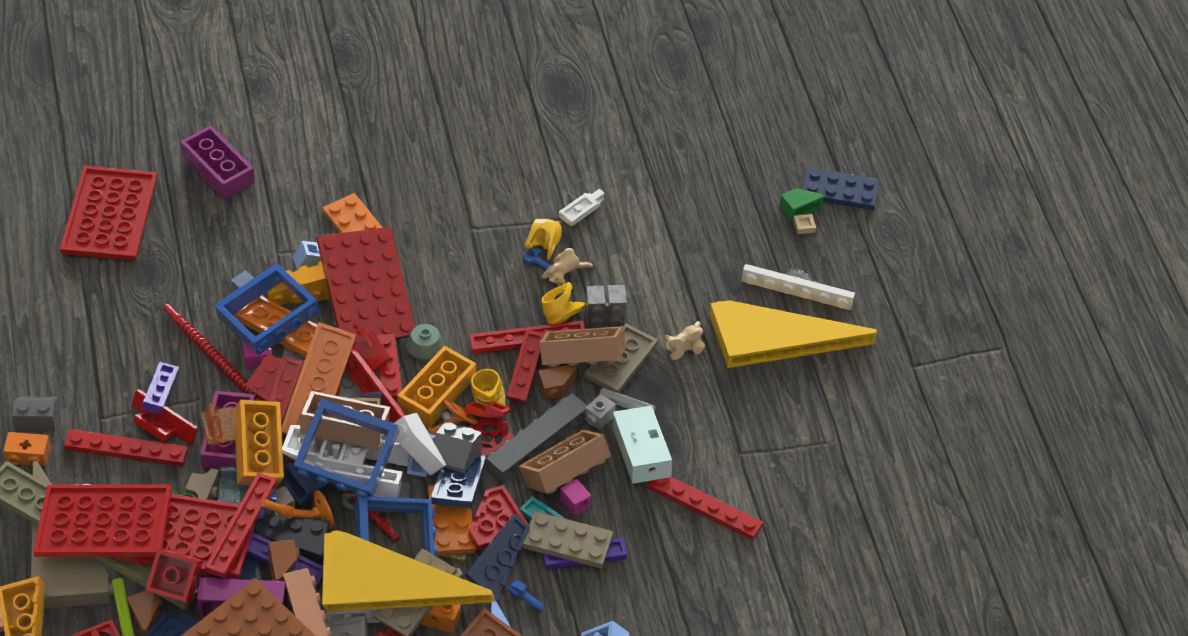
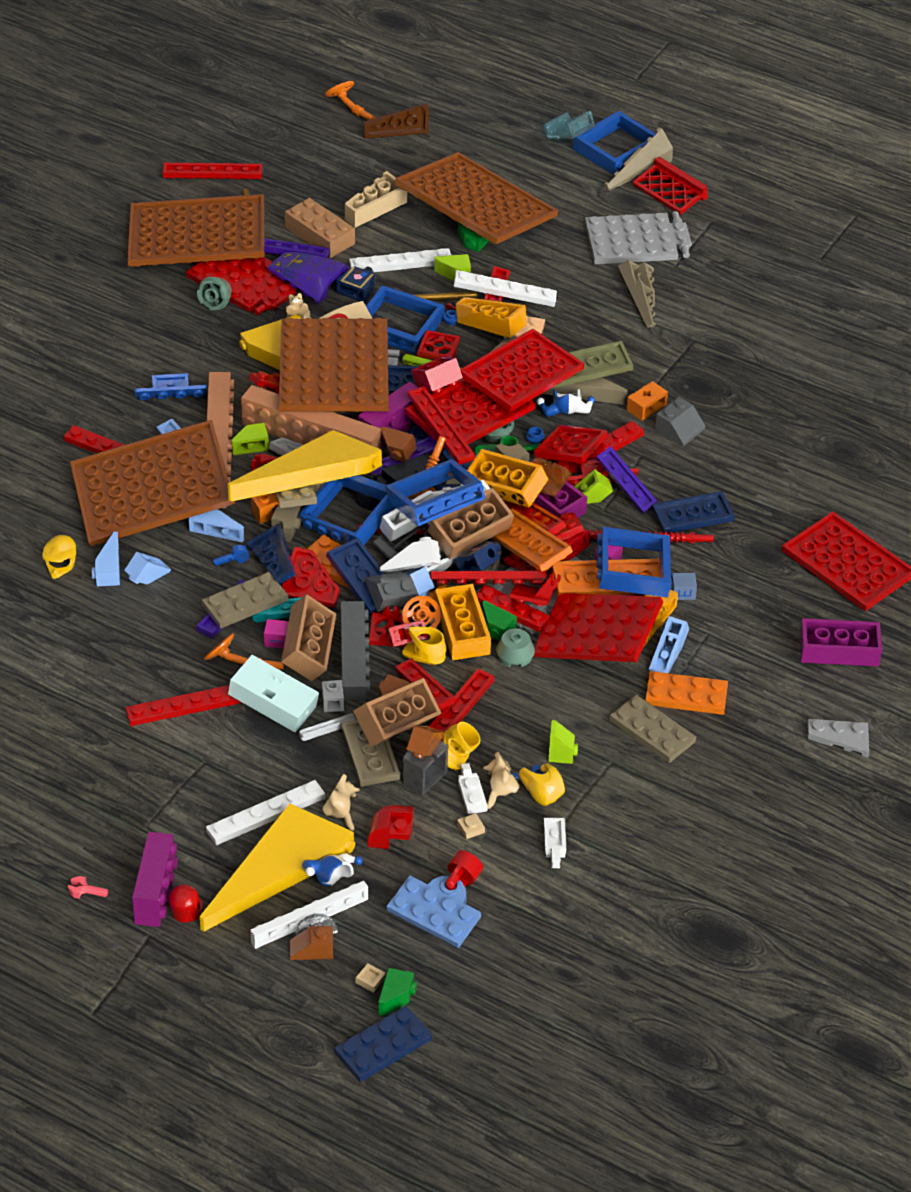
camera: 135 degrees right, 5 degrees down
none -> coral bar [68,876,108,899]
none -> magenta brick [132,832,178,927]
none -> red helmet [169,884,204,923]
none -> orange dish [203,633,284,670]
none -> white plate [206,780,325,845]
none -> dark orange slope [290,926,333,960]
none -> piece [302,853,363,886]
none -> red brick [368,805,414,849]
none -> medium blue plate [387,850,484,948]
none -> dark orange slope [407,726,445,758]
none -> tan plate [457,813,485,839]
none -> white hinge [458,763,488,814]
none -> green slope [482,600,517,641]
none -> red plate [534,425,608,464]
none -> lime slope [549,720,578,764]
none -> lime slope [574,469,613,504]
none -> dark tan plate [609,695,696,763]
none -> dark blue plate [652,491,735,533]
none -> light grey wing [807,719,869,758]

